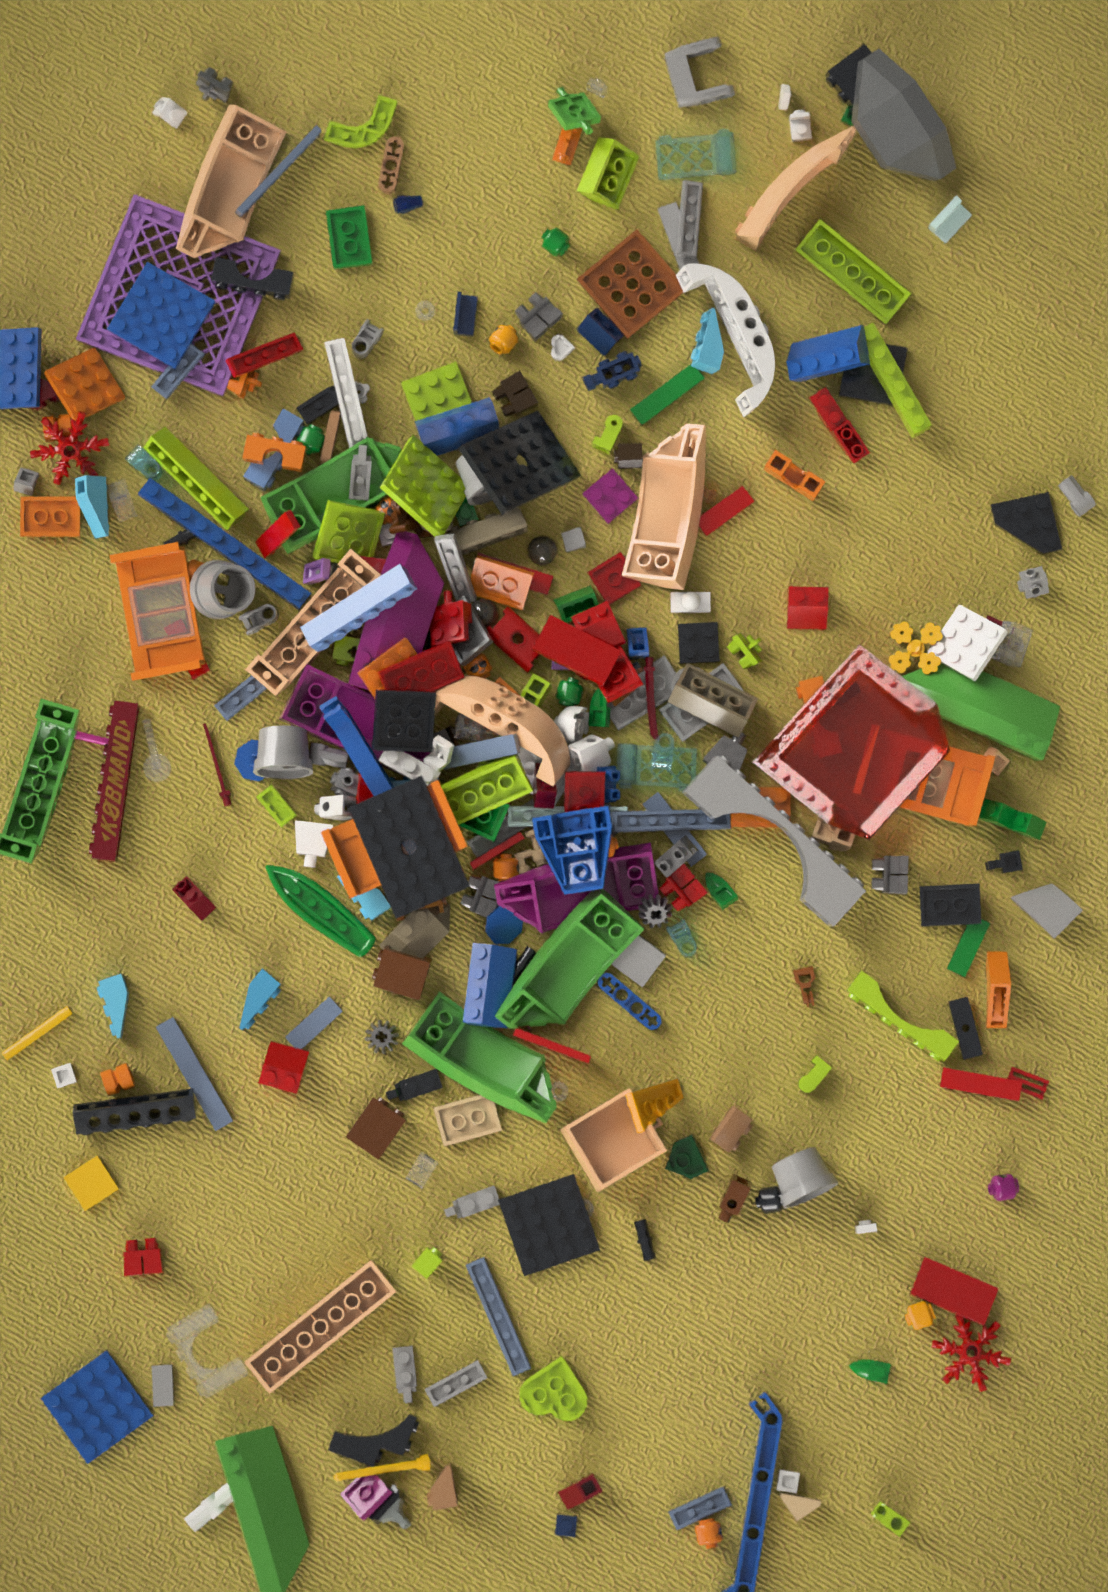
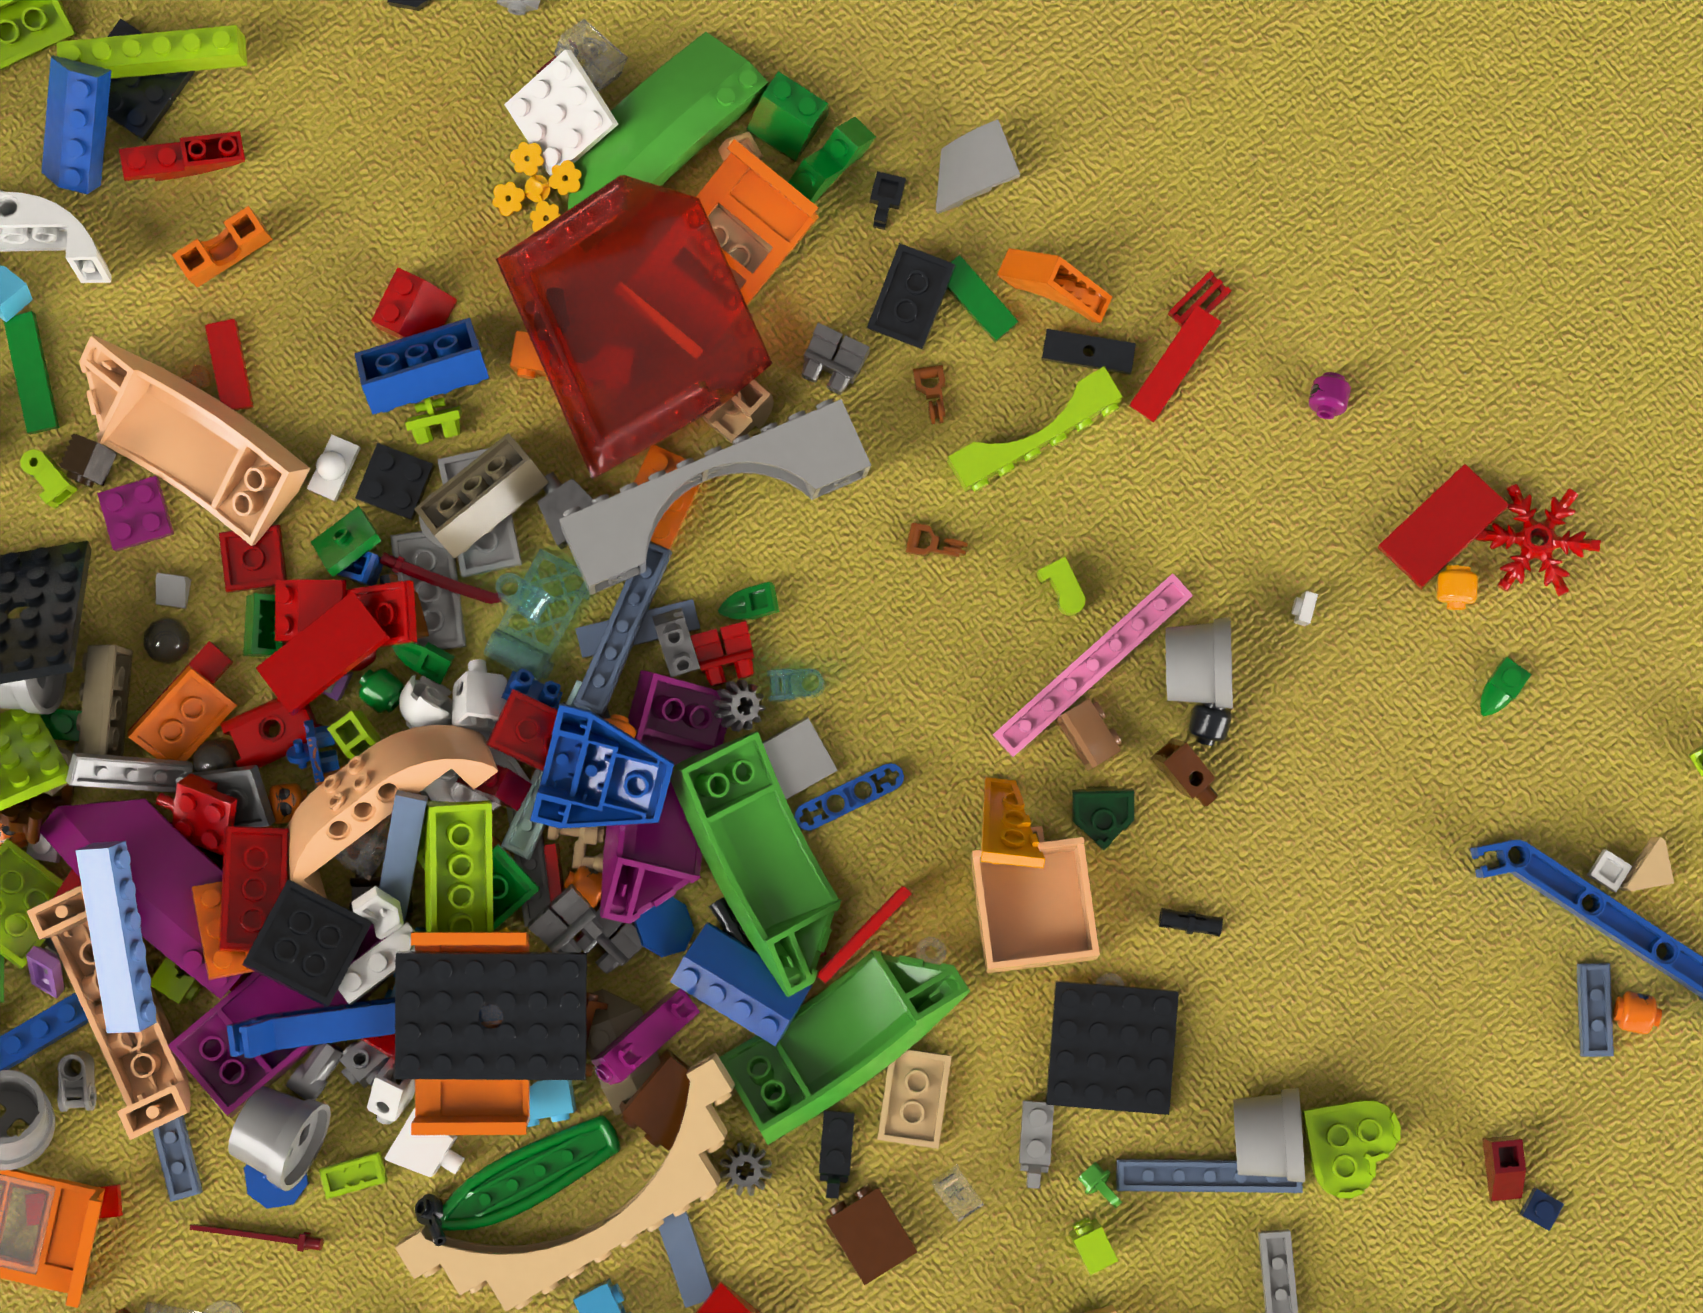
camera: 60 degrees left, 0 degrees up
none -> blue hips [286,720,340,783]
none -> green plate [311,506,382,577]
none -> blue brick [354,318,489,415]
none -> tan arch [395,1052,735,1312]
none -> black plate [415,1193,446,1246]
none -> flat silver hips [528,884,604,952]
none -> magenta brick [591,988,700,1085]
none -> green slope [746,71,829,162]
none -> dark orange piece [913,365,945,425]
none -> bright pink plate [993,573,1193,758]
none -> bright green piece [1078,1162,1123,1208]
none -> light grey piece [1233,1087,1305,1182]

